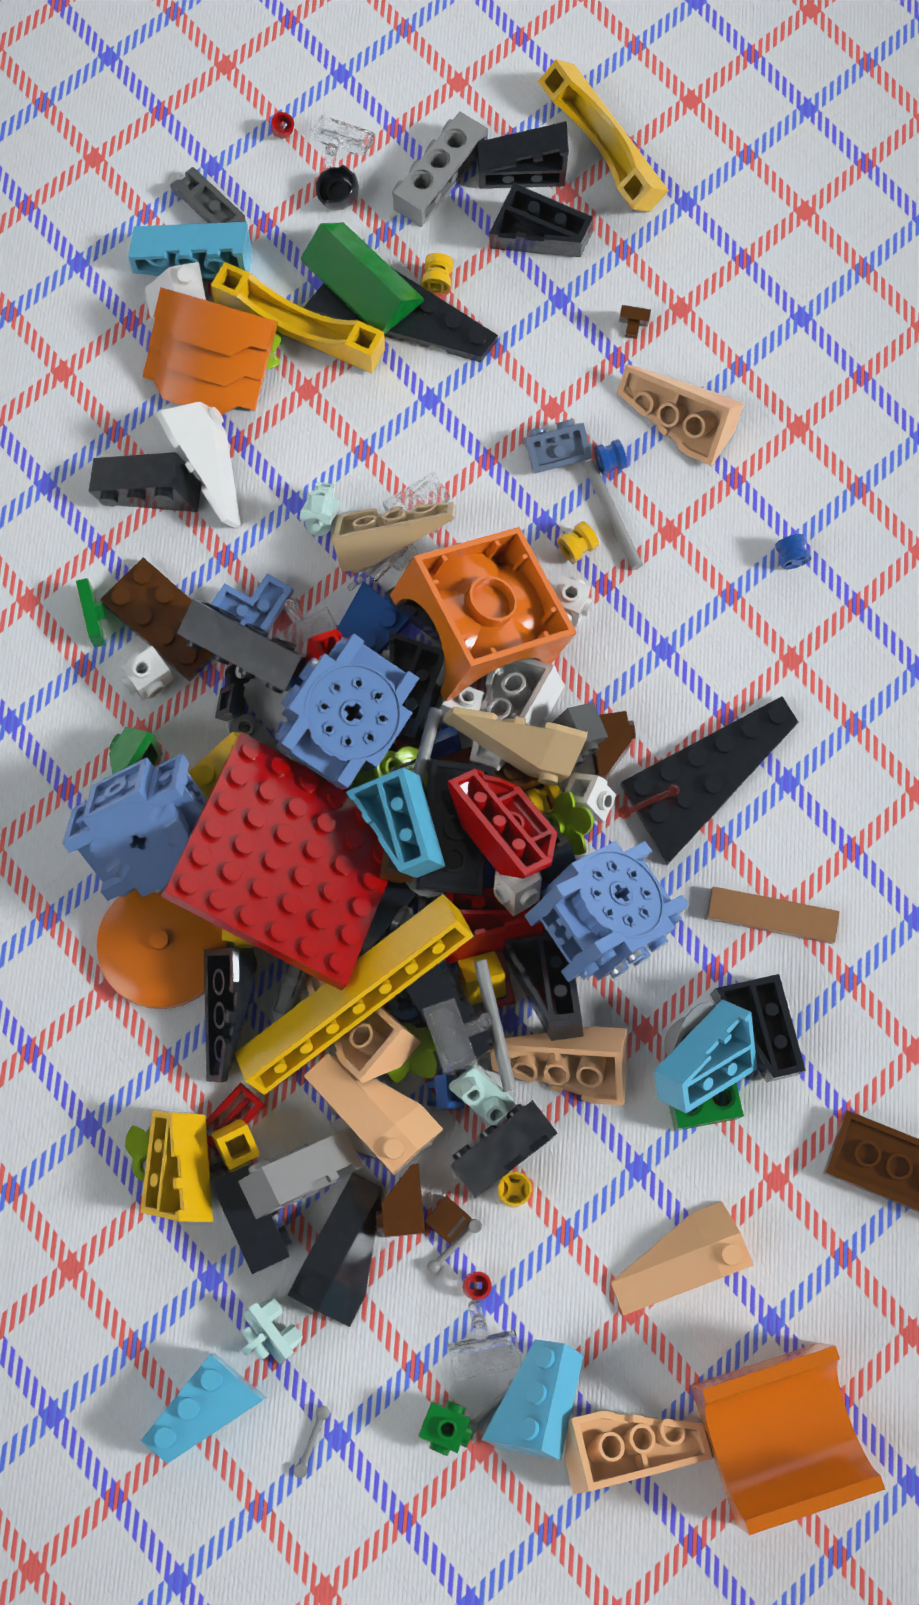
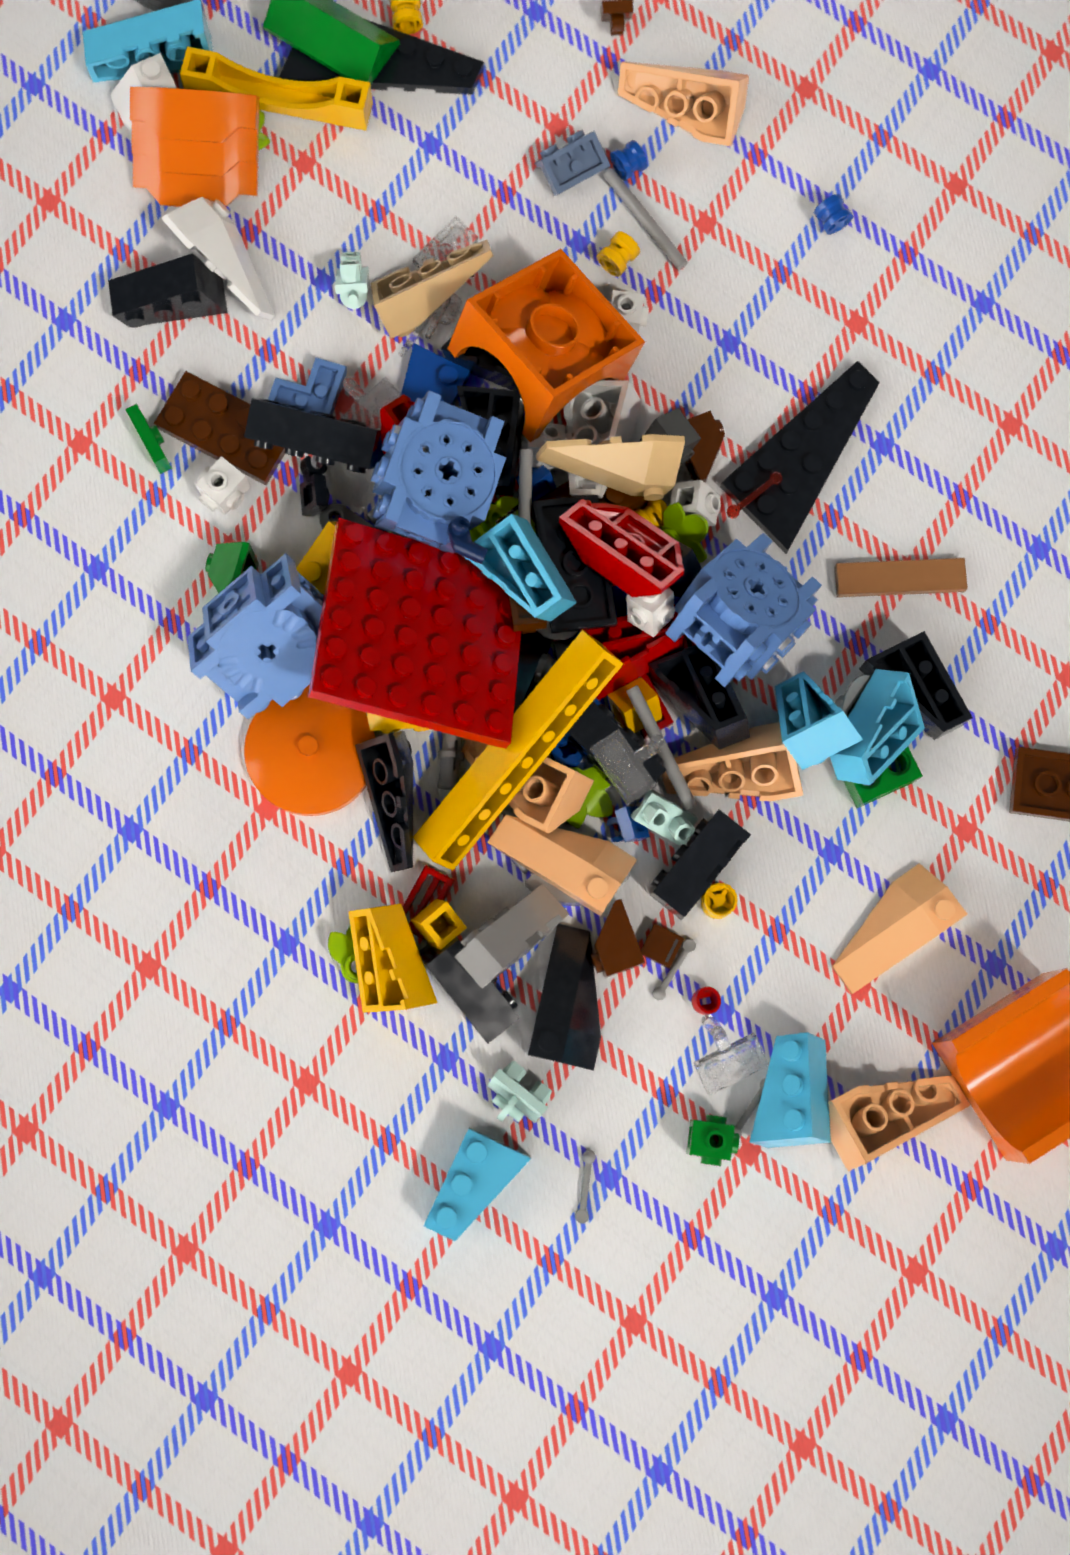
camera: 15 degrees left, 5 degrees up
none -> dark blue arm [447,516,488,564]
none -> medium azure wedge [775,671,863,770]

